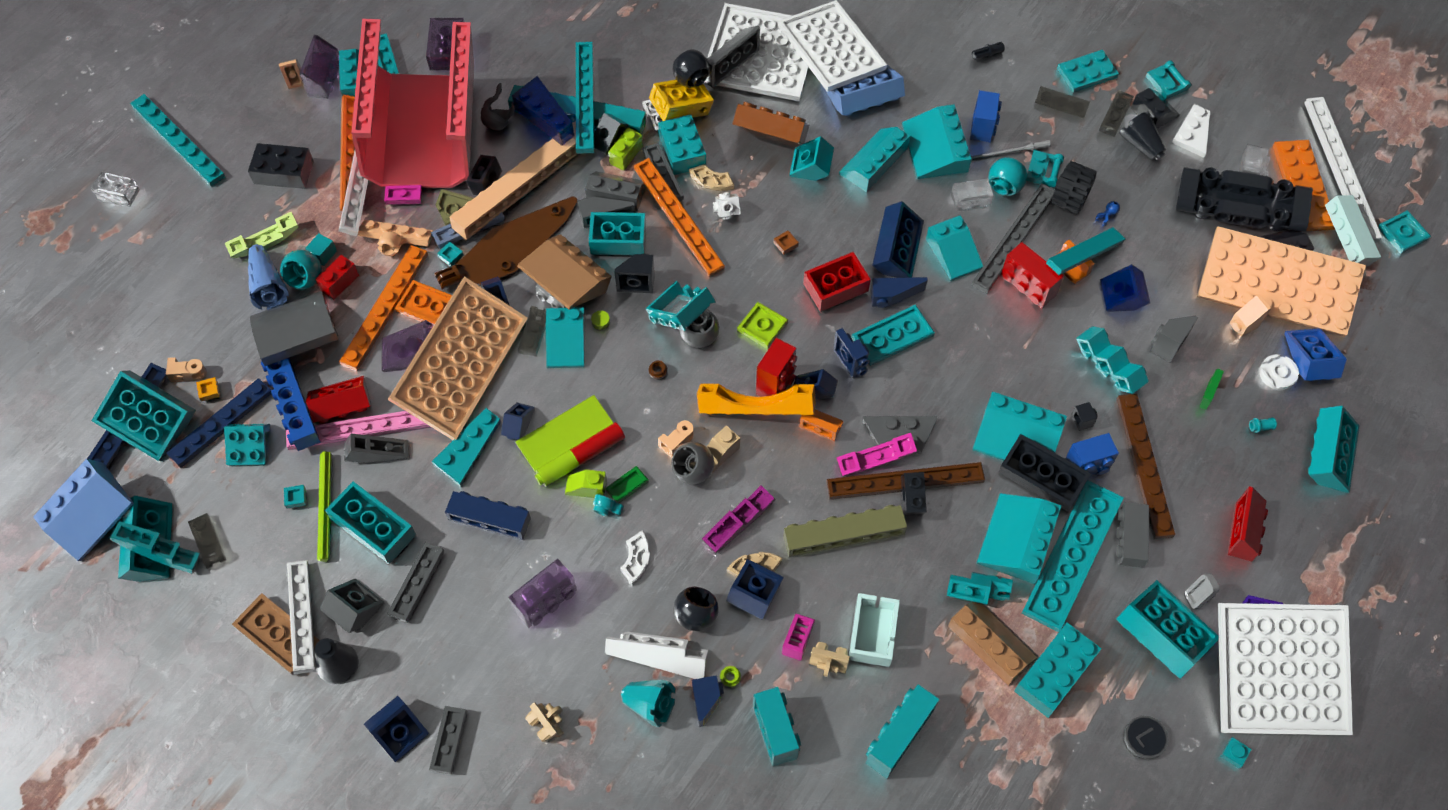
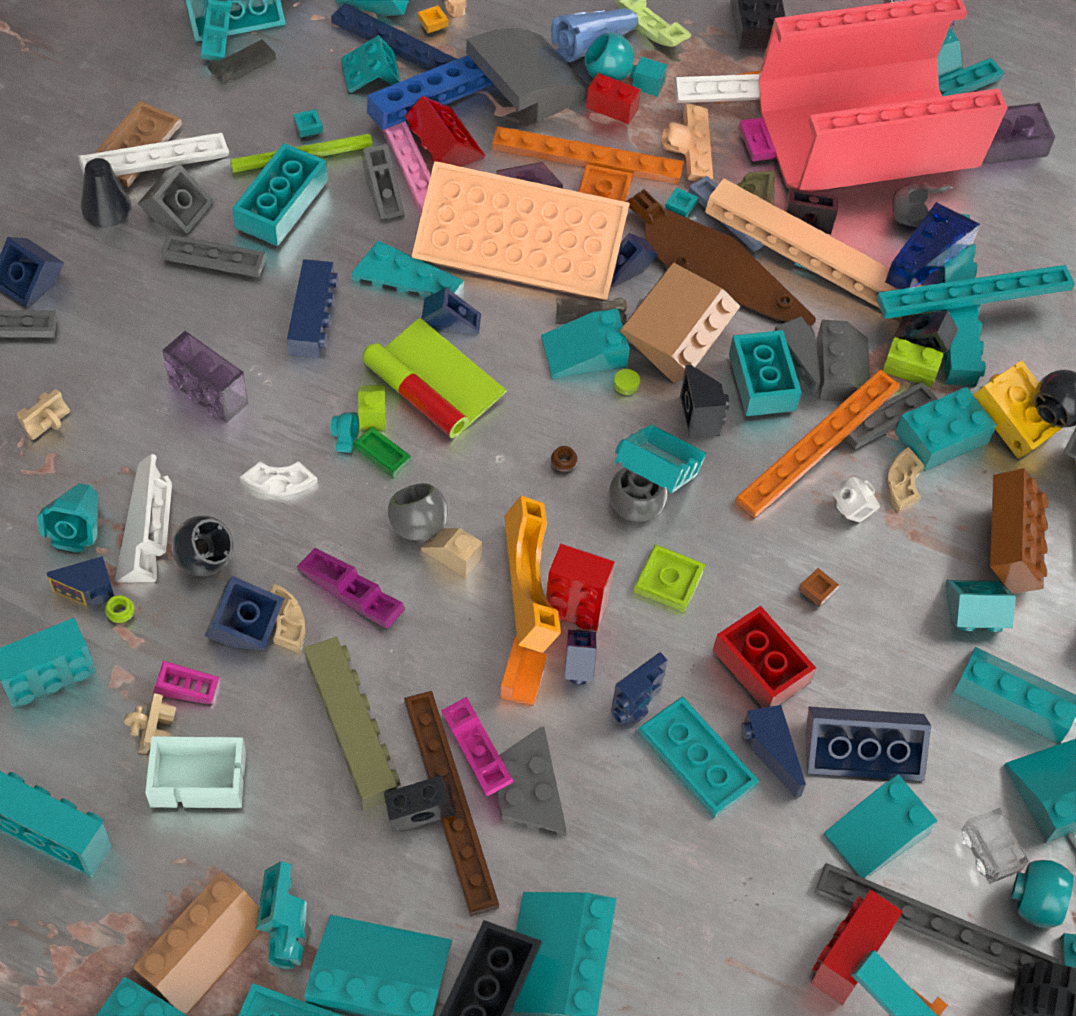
camera: 75 degrees right, 5 degrees down
light nougat leg [658,420,693,457] -> none

